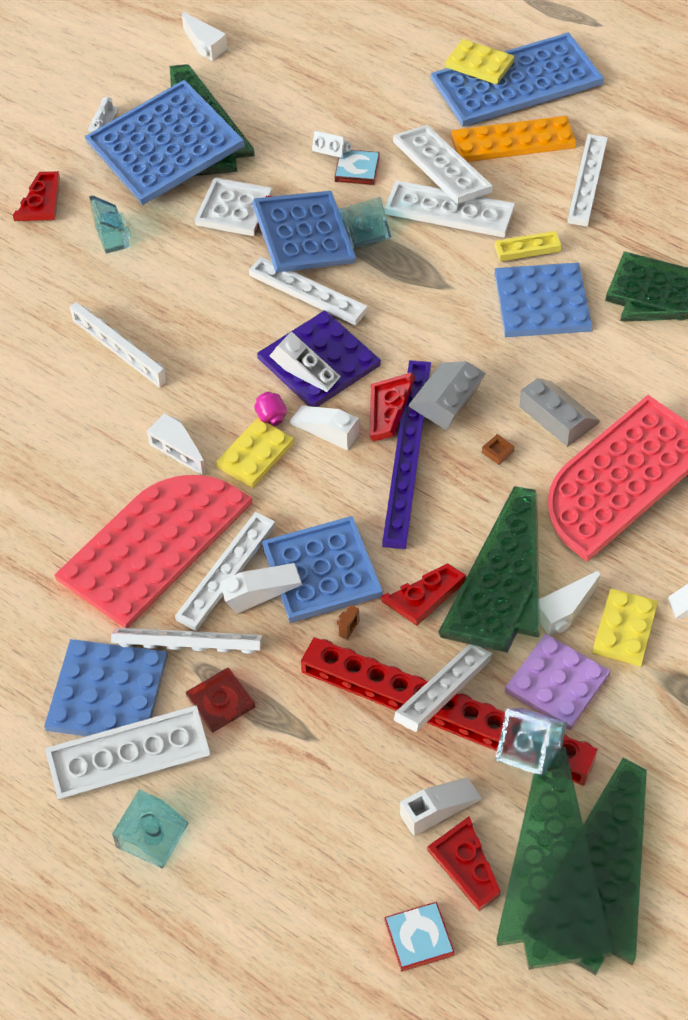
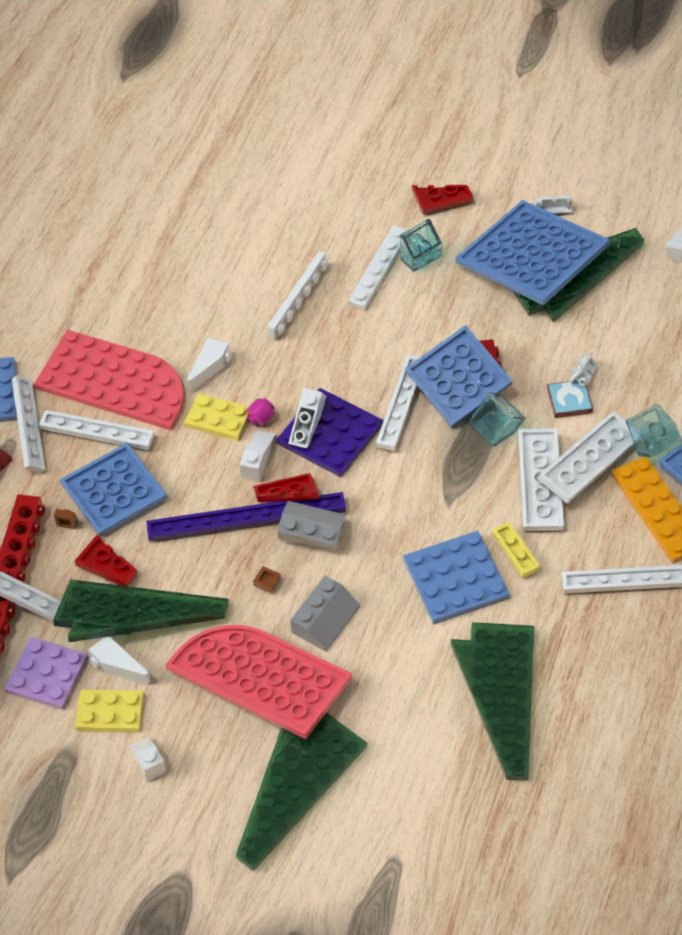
camera: 75 degrees right, 0 degrees up
white plate [195,178,272,236] -> none
white slope [220,563,302,614] -> none
none -> white plate [348,225,409,311]
none -> clear light blue slope [625,404,682,458]

